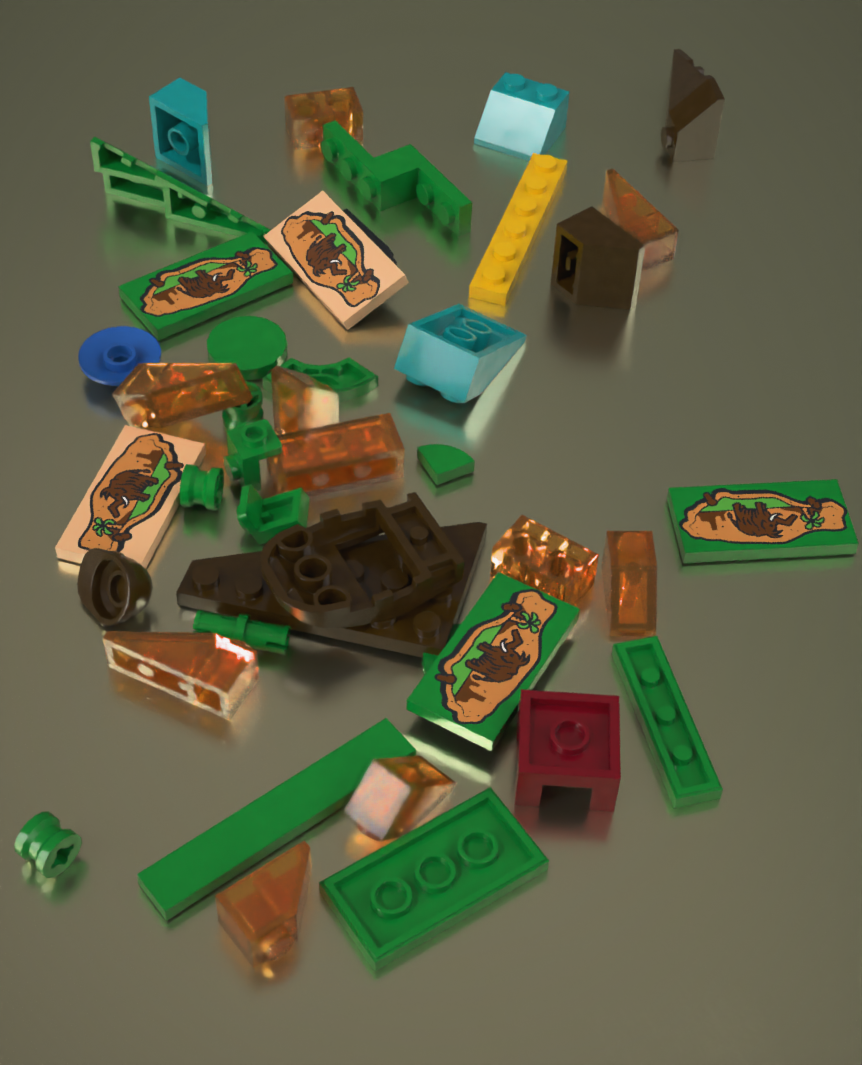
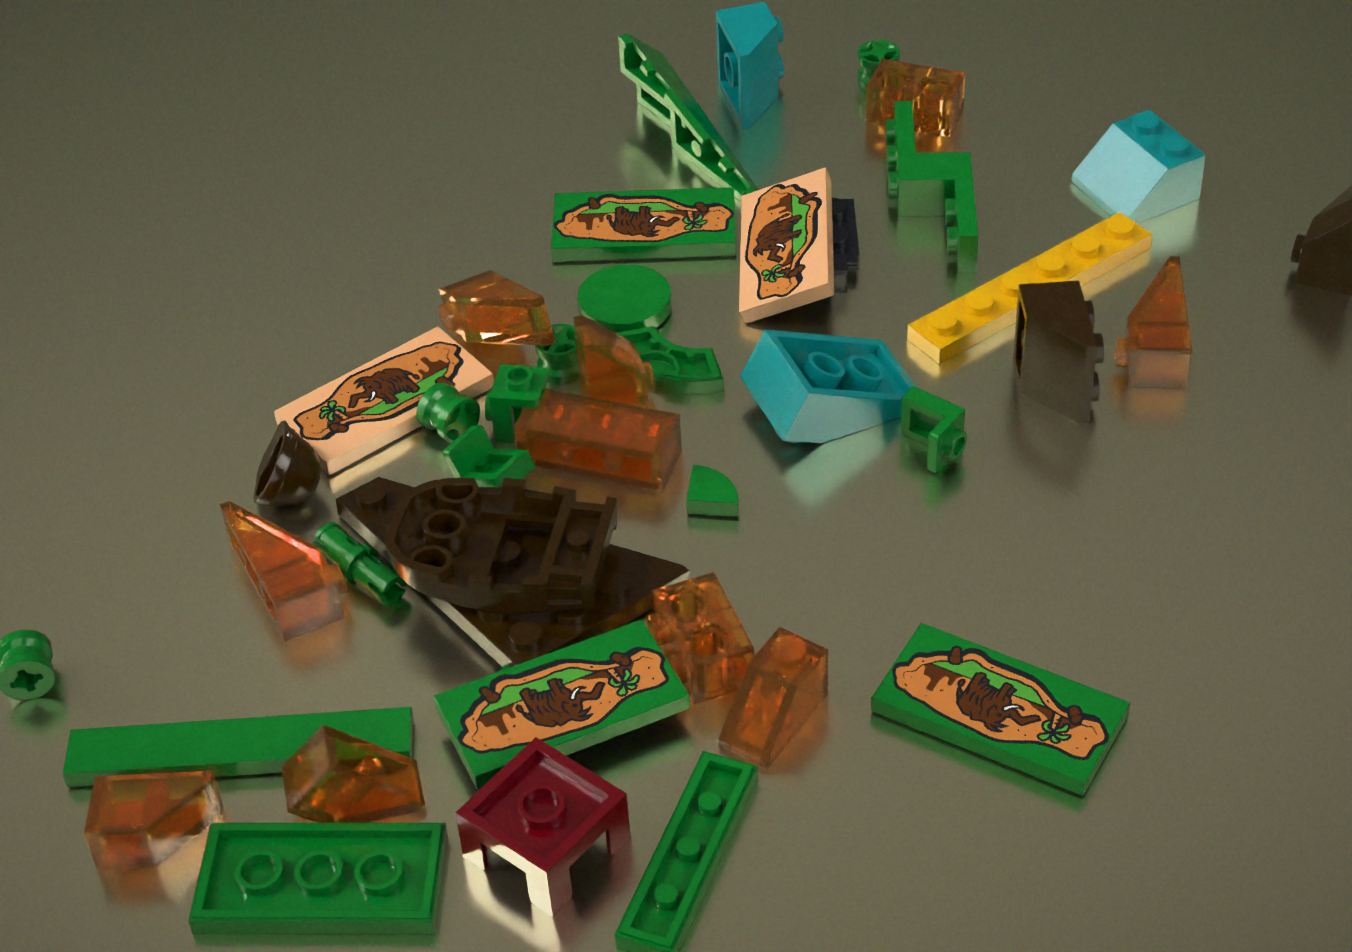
camera: 40 degrees right, 5 degrees down
blue dish [78,326,161,386] -> none
none -> green wheel [858,40,900,92]
none -> green bracket [901,386,967,473]

